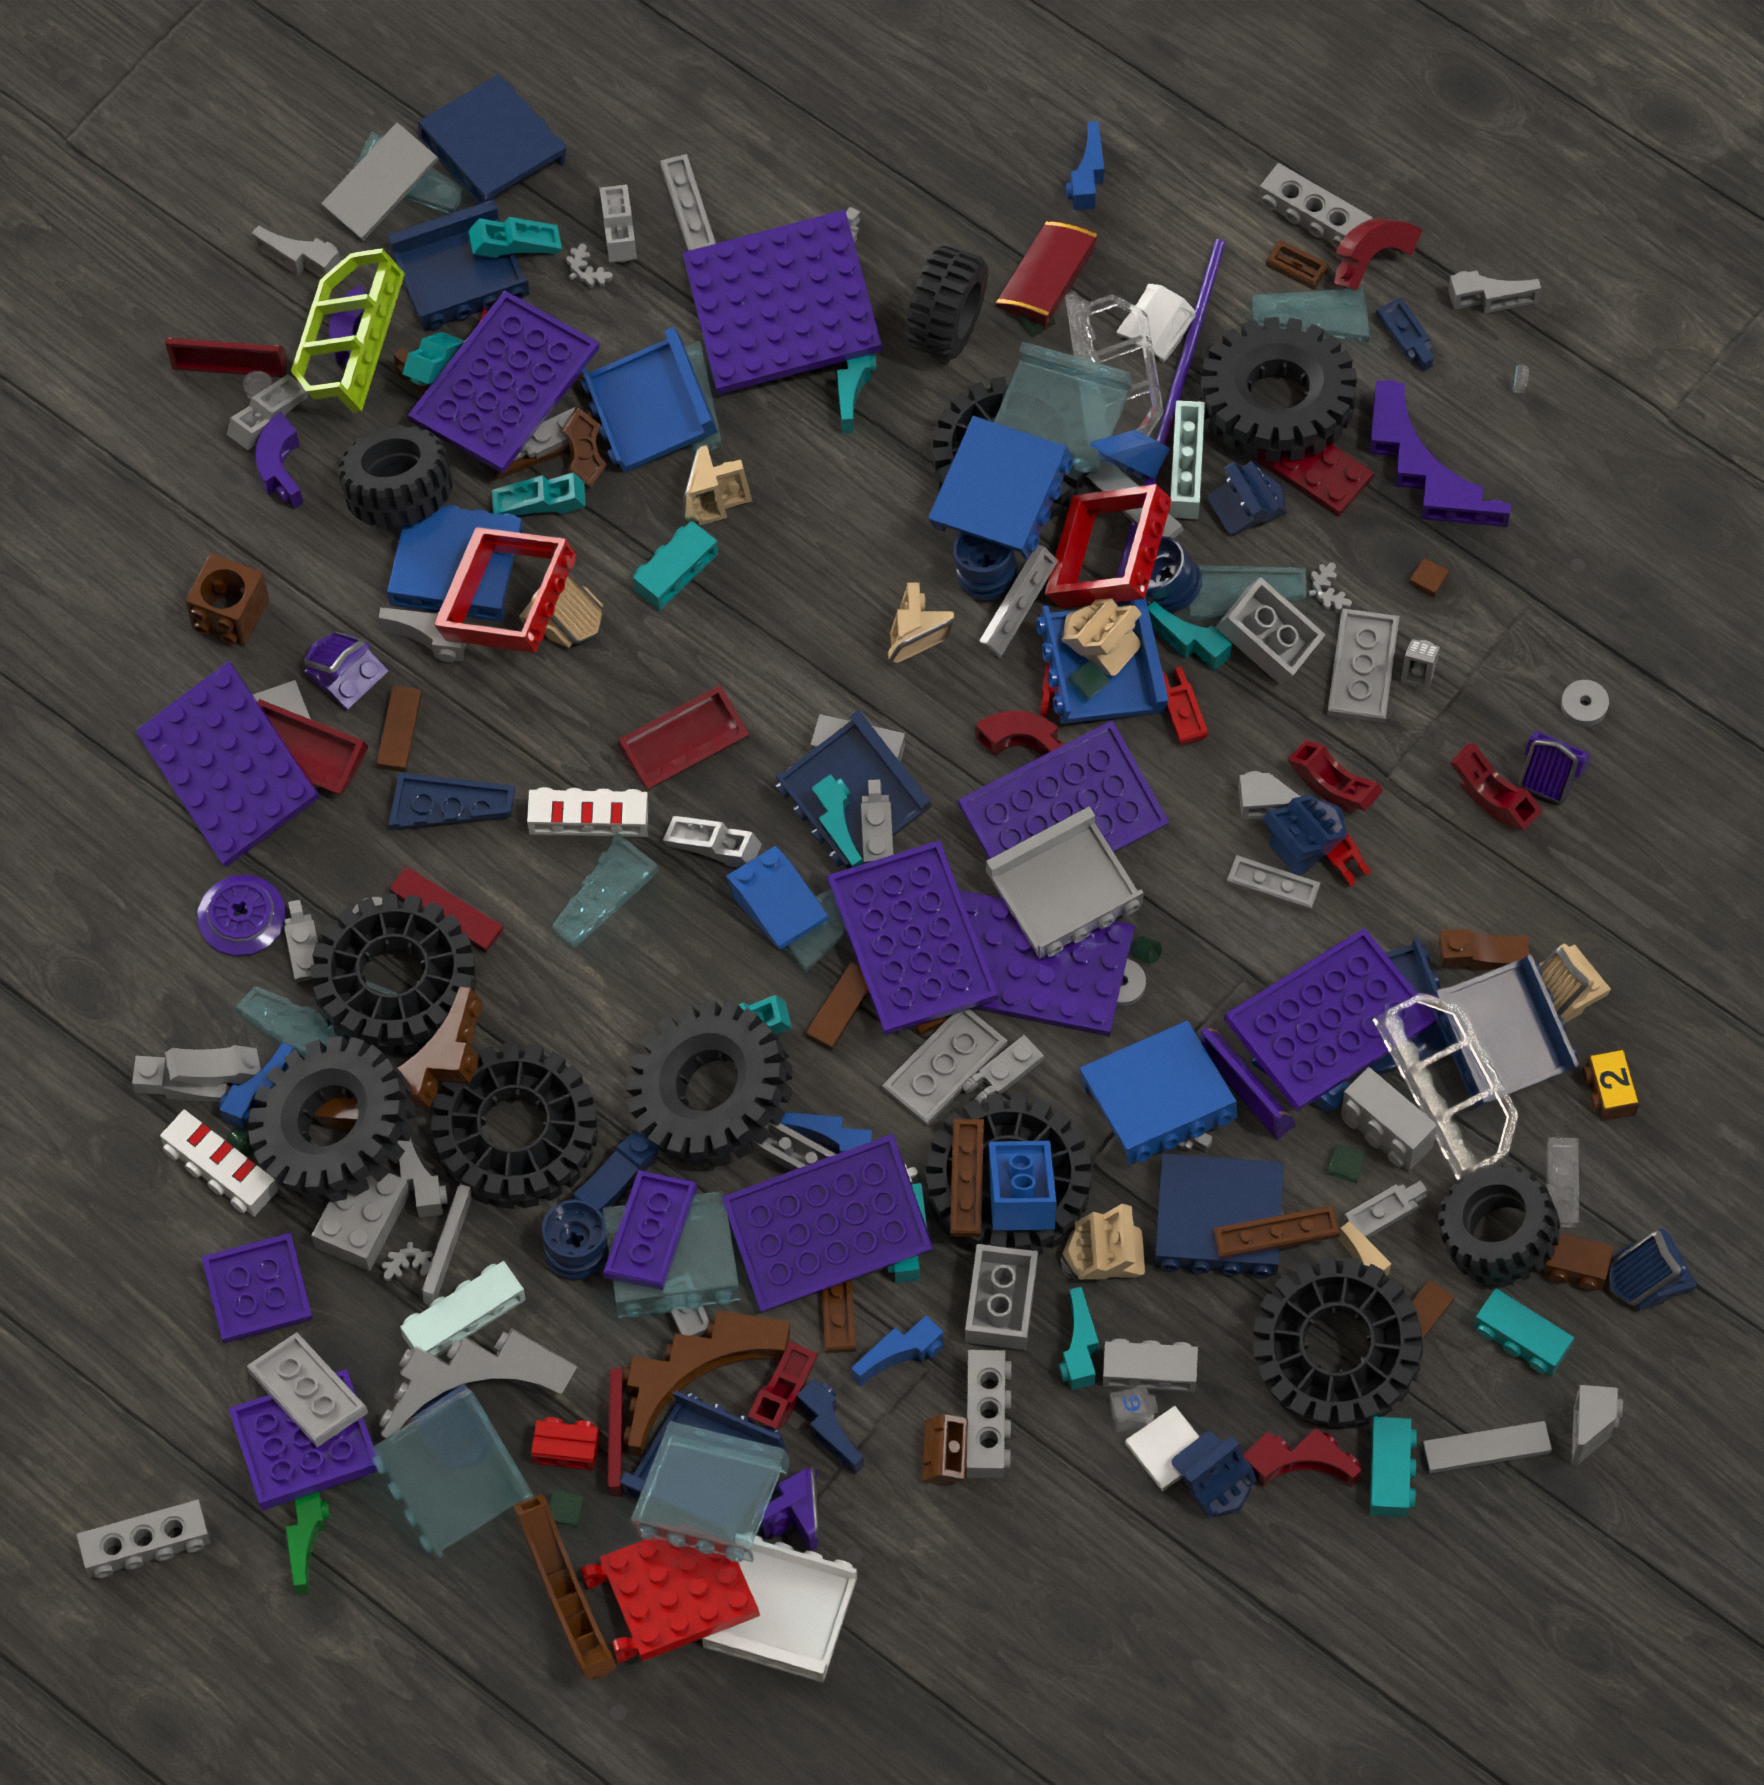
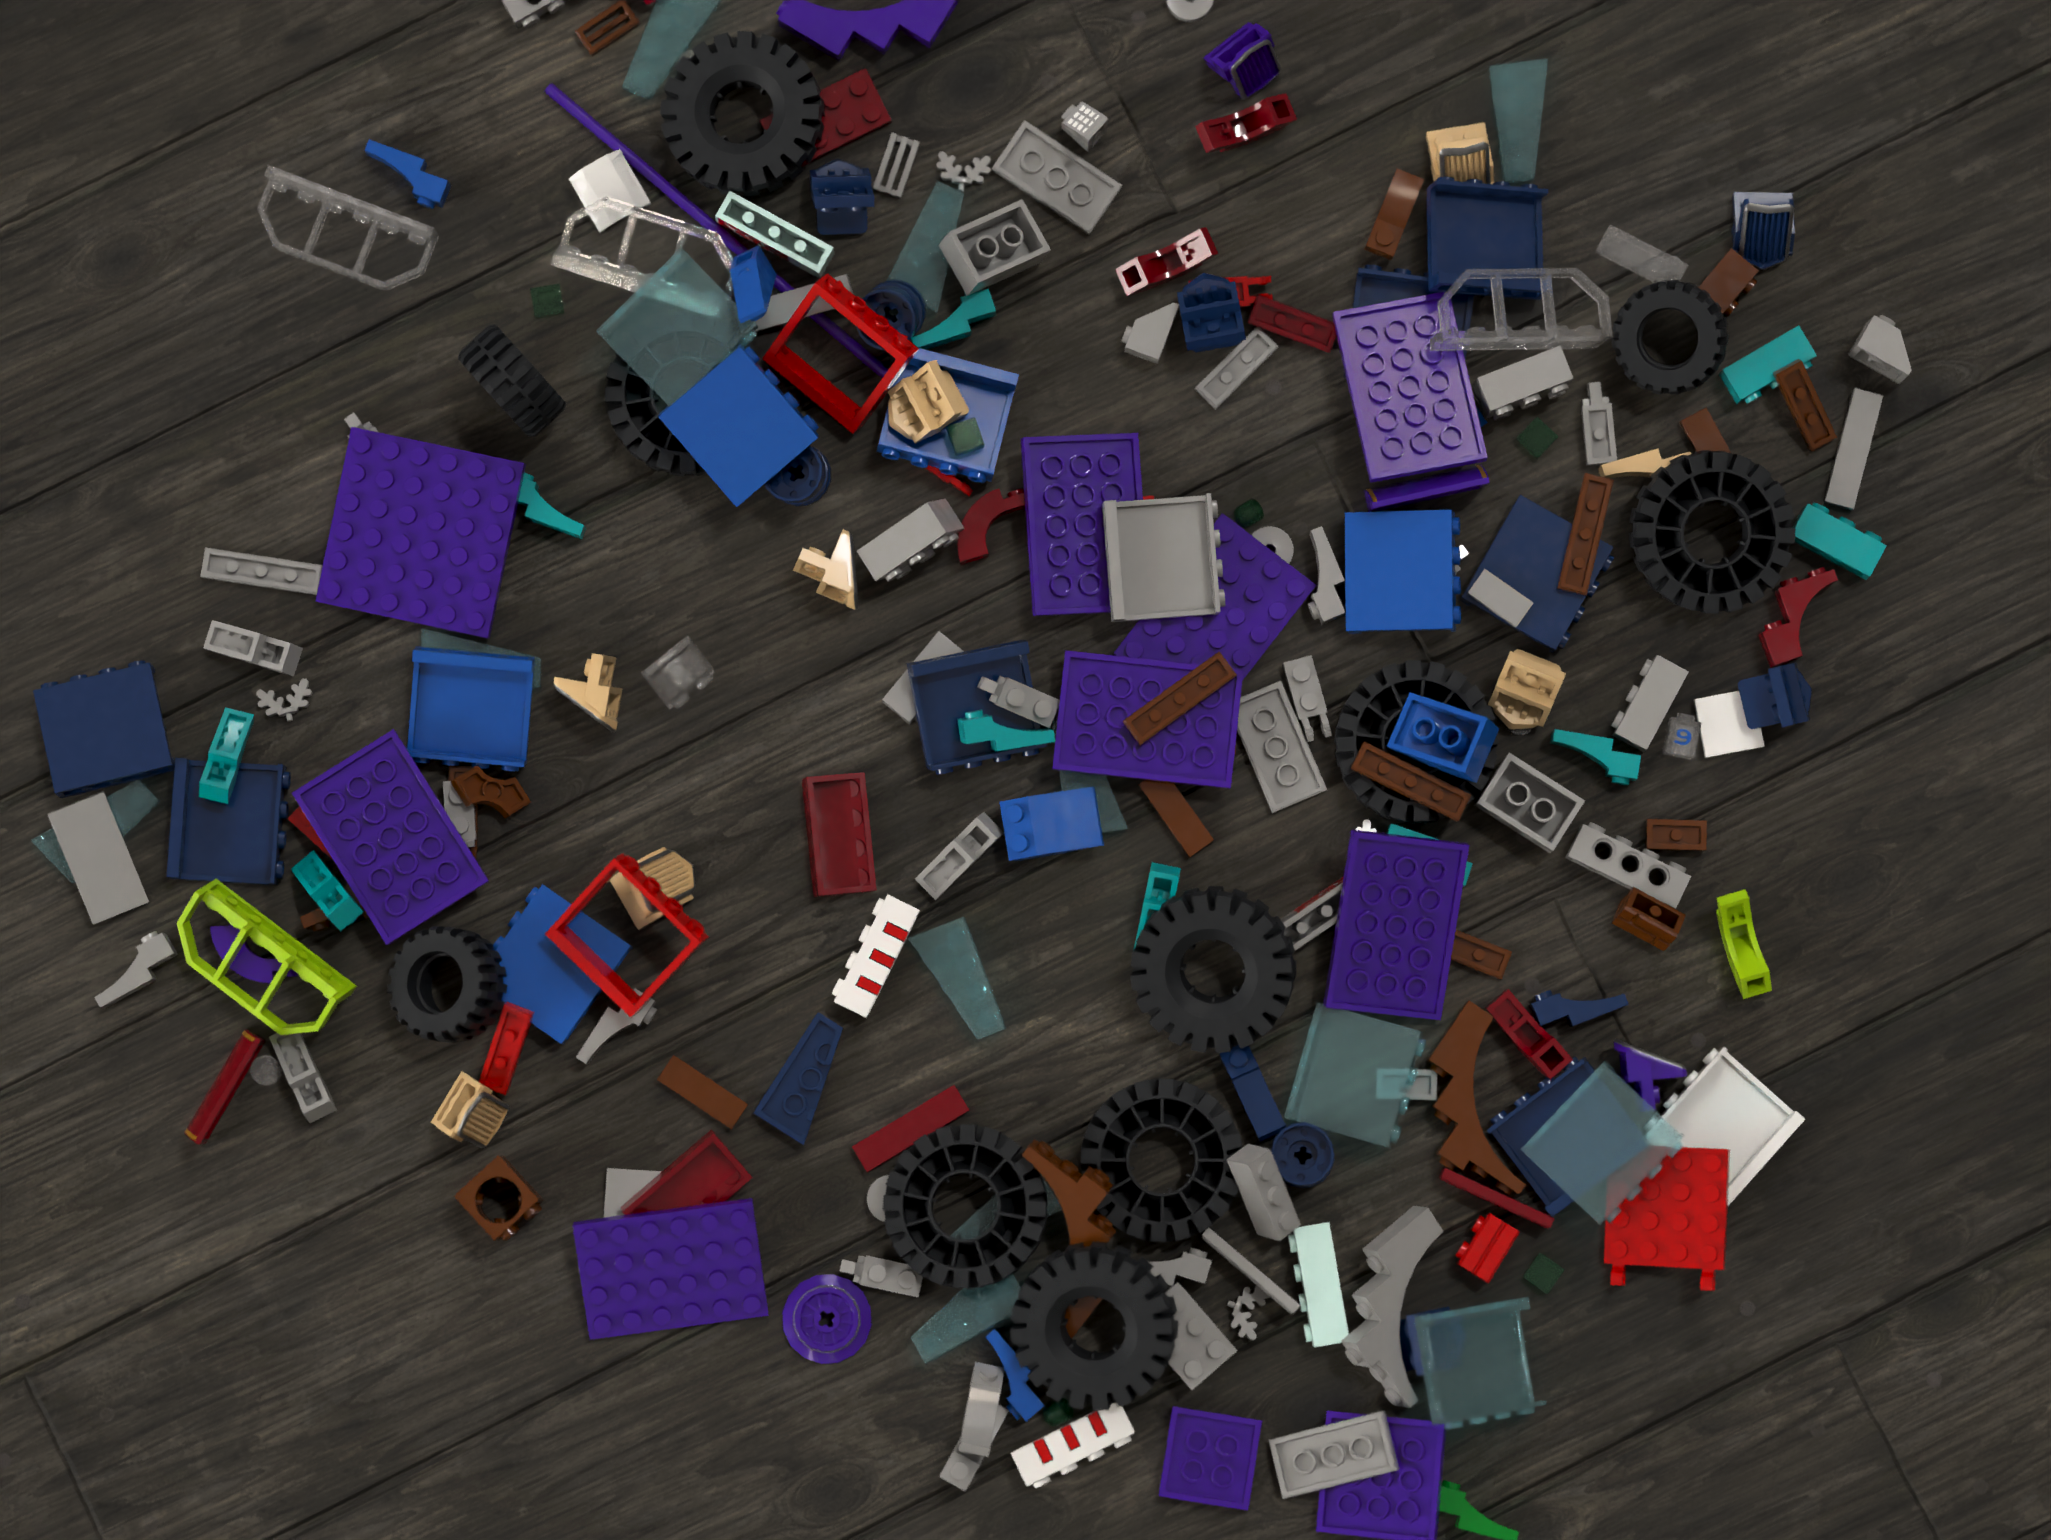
camera: 70 degrees left, 20 degrees up
dark purple arch [256,412,303,509] -> none
dark purple piece [304,632,389,711] -> none
teal slope [492,472,586,516] -> none
reddish brown arch [513,1494,617,1680] -> none
dark purple tile [603,1170,697,1290] -> none
teal brick [633,521,718,611] -> none
blue slope [781,1112,872,1154] -> none
blue slope [851,1315,944,1387] -> none
light grey tile [979,545,1058,658] -> none
dark red slope [995,221,1098,329] -> none
red hinge [1162,666,1208,745] -> none
reddish brown tile [1409,558,1449,598] -> none
brick [1583,1049,1639,1122] -> none
none -> clear plate [257,165,439,291]
none -> tan piece [431,1071,509,1148]
none -> red tile [479,1002,535,1095]
none -> clear slope [641,636,715,709]
none -> light grey brick [857,498,965,582]
none -> light grey tile [873,133,920,199]
none -> reddish brown tile [1122,651,1237,746]
none -> light grey brick [1227,1144,1301,1241]
none -> dark red tile [1247,294,1337,353]
none -> light grey slope [1308,526,1345,625]
none -> light grey tile [1467,569,1533,628]
none -> clear light blue wing [1489,59,1548,183]
none -> reddish brown plate [1645,819,1707,851]
none -> lime arch [1716,889,1772,999]
none -> reddish brown tile [1773,359,1837,451]

